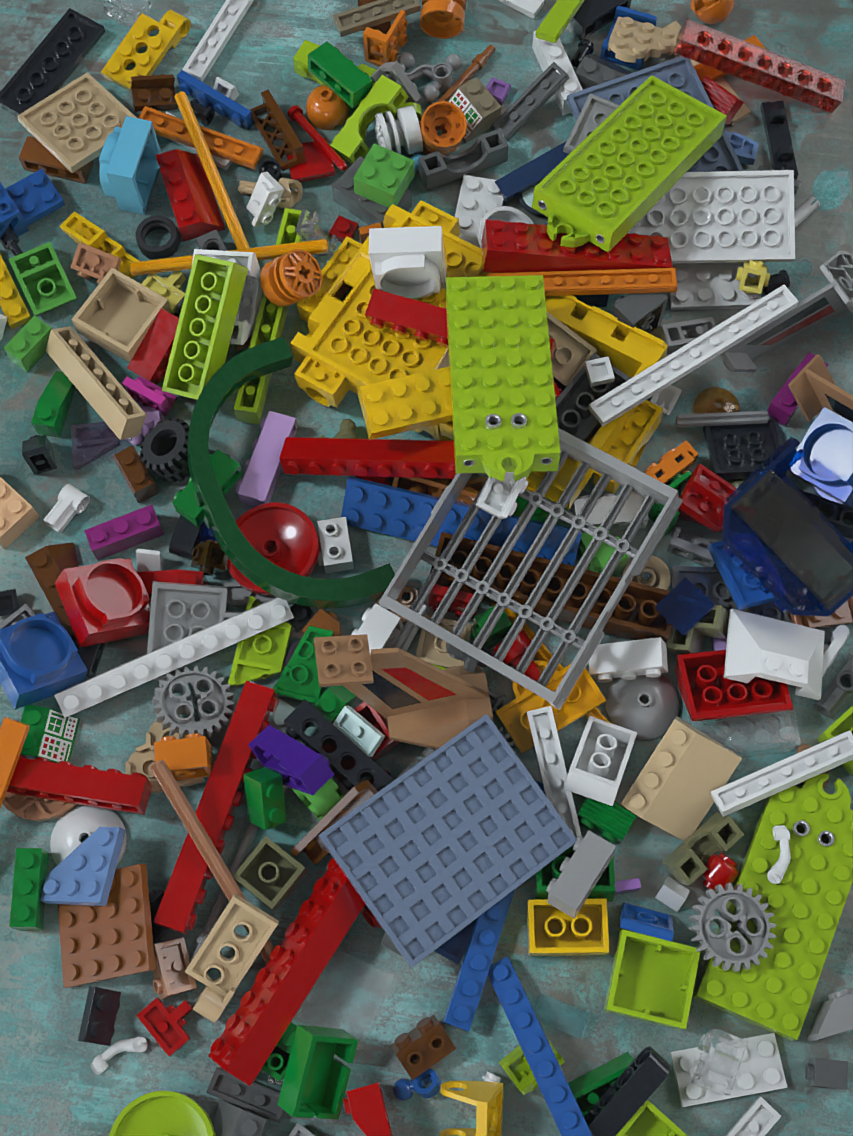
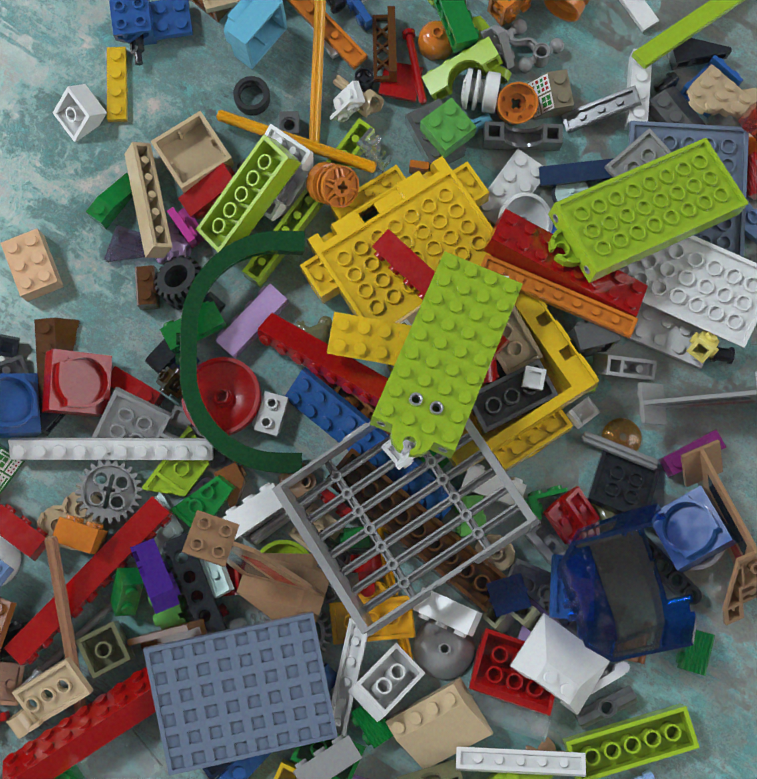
camera: 25 degrees right, 10 degrees up
bright green brick [4,315,52,373] -> none
bright green slope [9,242,77,317] -> none
black slope [22,435,57,475] -> none
white piece [44,484,90,533] -> none
yellow slope [59,211,139,279] -> none
nougat bracket [70,242,122,283] -> none
magenta brick [84,504,165,560] -> none
white slope [136,549,164,572] -> none
light yellow hinge [142,270,186,315] -> none
red slope [156,149,225,242] -> none
red plate [329,215,359,242] -> none
white container [369,226,446,300] -> none
dark orange bar [437,44,496,102] -> none
medium lavender tile [486,77,511,105] -> none
white plate [589,285,799,427] -> none
orange piece [645,440,698,486] -> none

